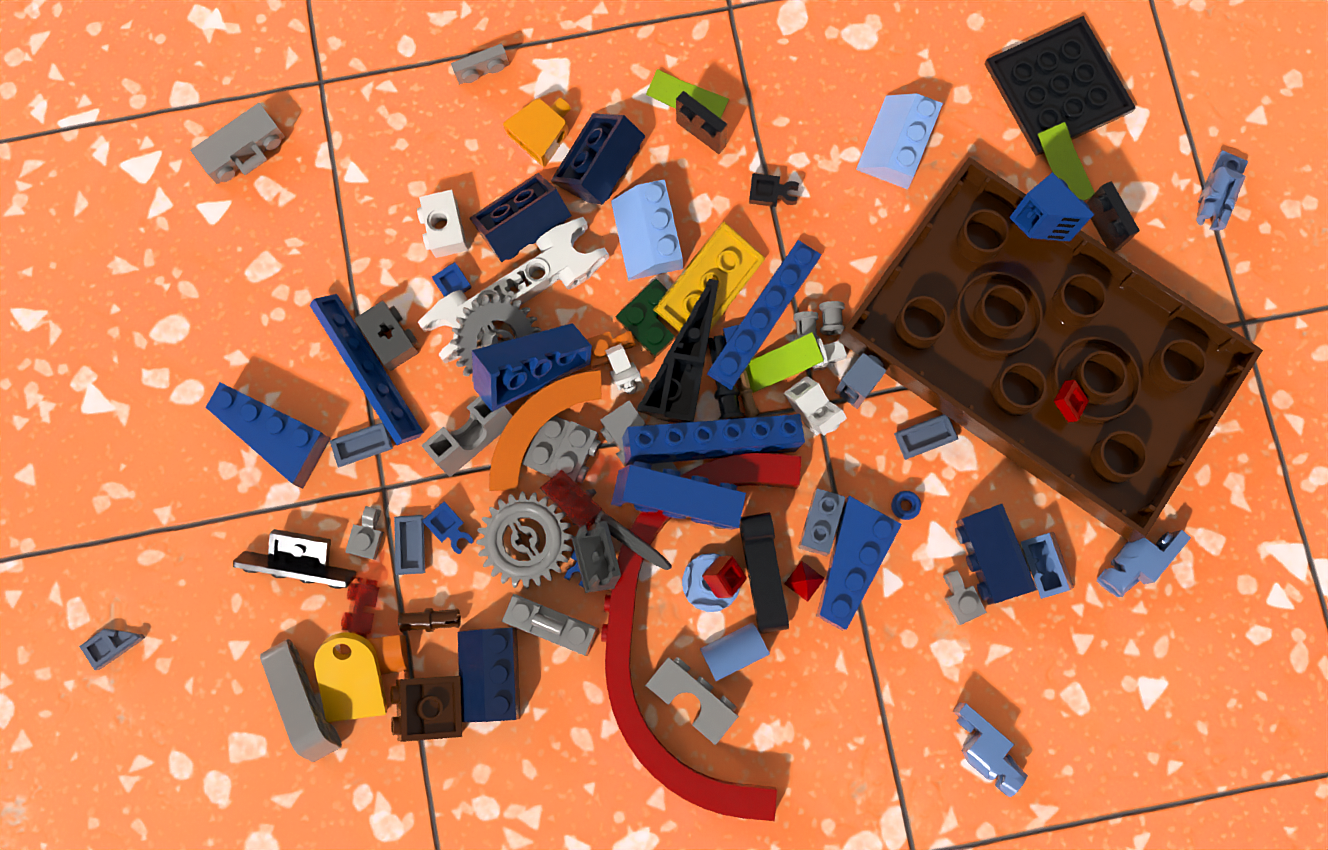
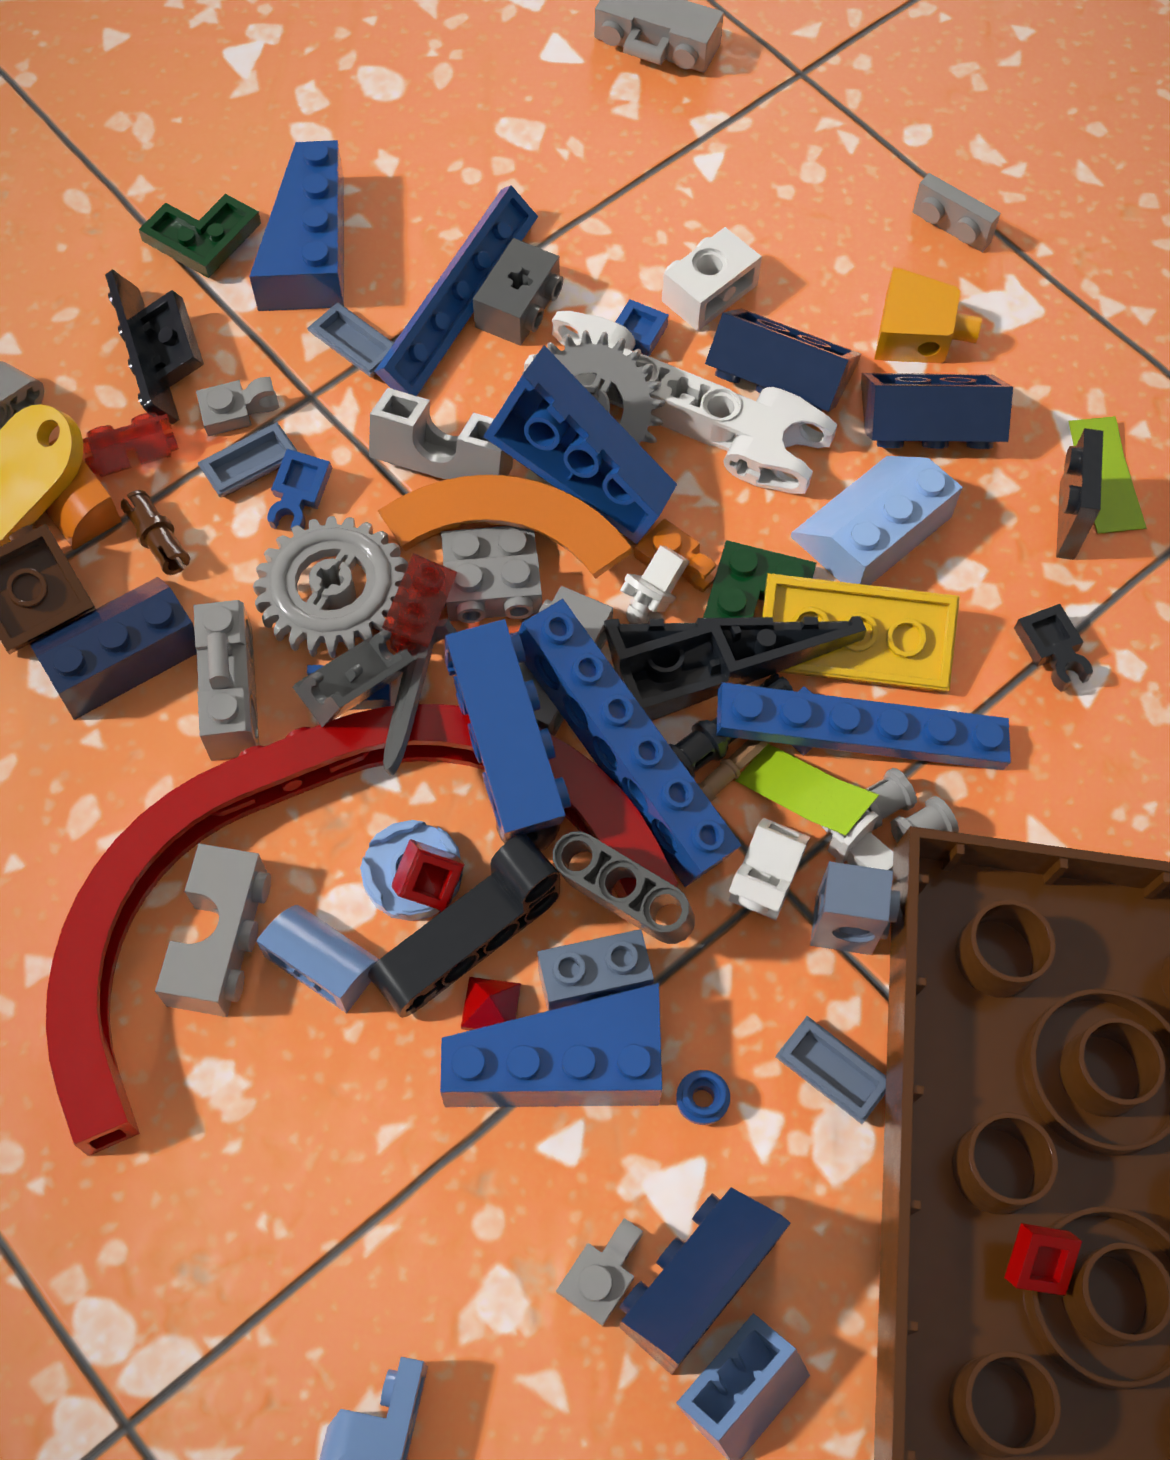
camera: 55 degrees right, 15 degrees down
none -> dark green plate [138,193,261,278]
none -> dark grey beam [553,831,695,944]

